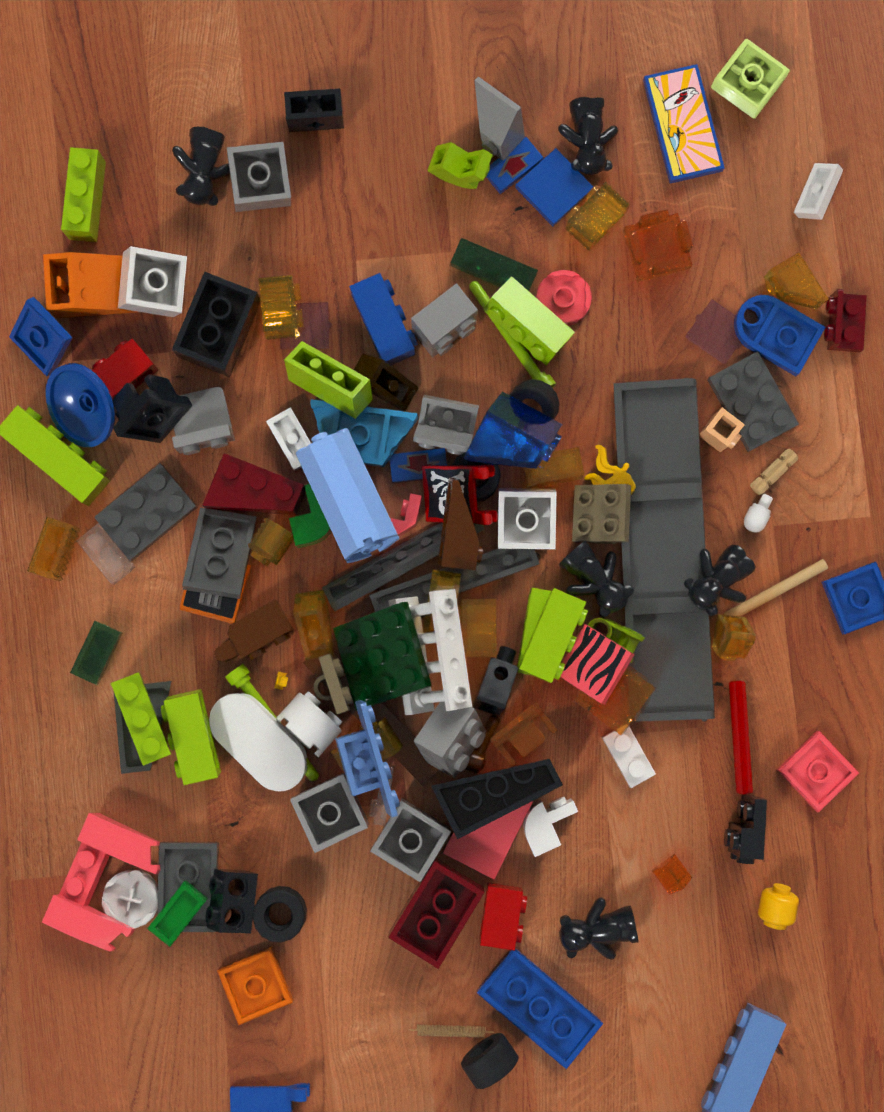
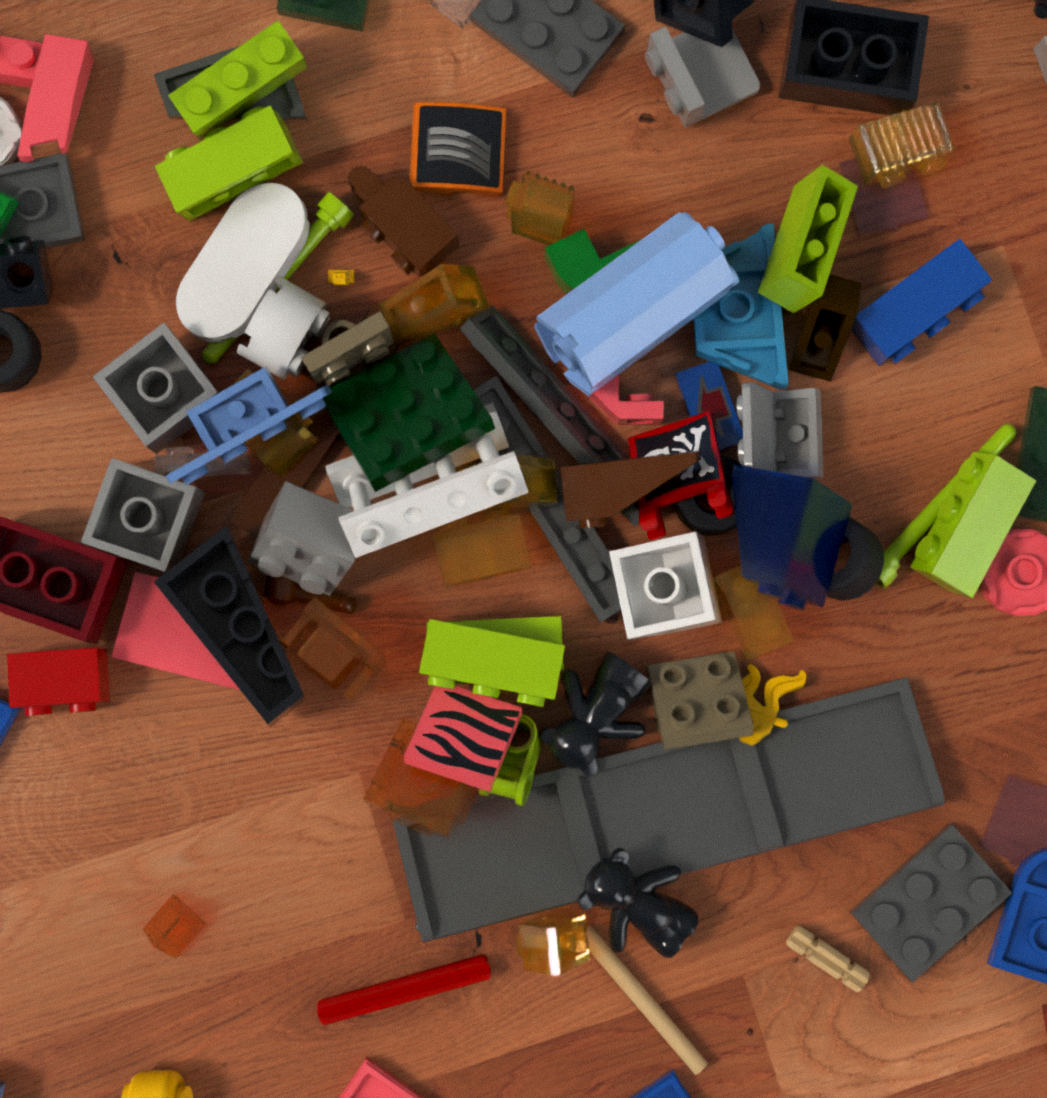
camera: 85 degrees right, 0 degrees up
dark grey plate [182,507,257,599] -> none
dark red wedge [202,453,306,515] -> none
white plate [266,407,311,471] -> none
light grey brick [411,283,478,358] -> none
black torso [472,646,518,717] -> none
white brick [523,797,578,857] -> none
black piece [559,897,639,960] -> none
white plate [602,723,656,788] -> none
light nougat brick [699,407,745,452] -> none
black plate [724,794,767,864] -> none
white cylinder [744,494,773,533] -> none

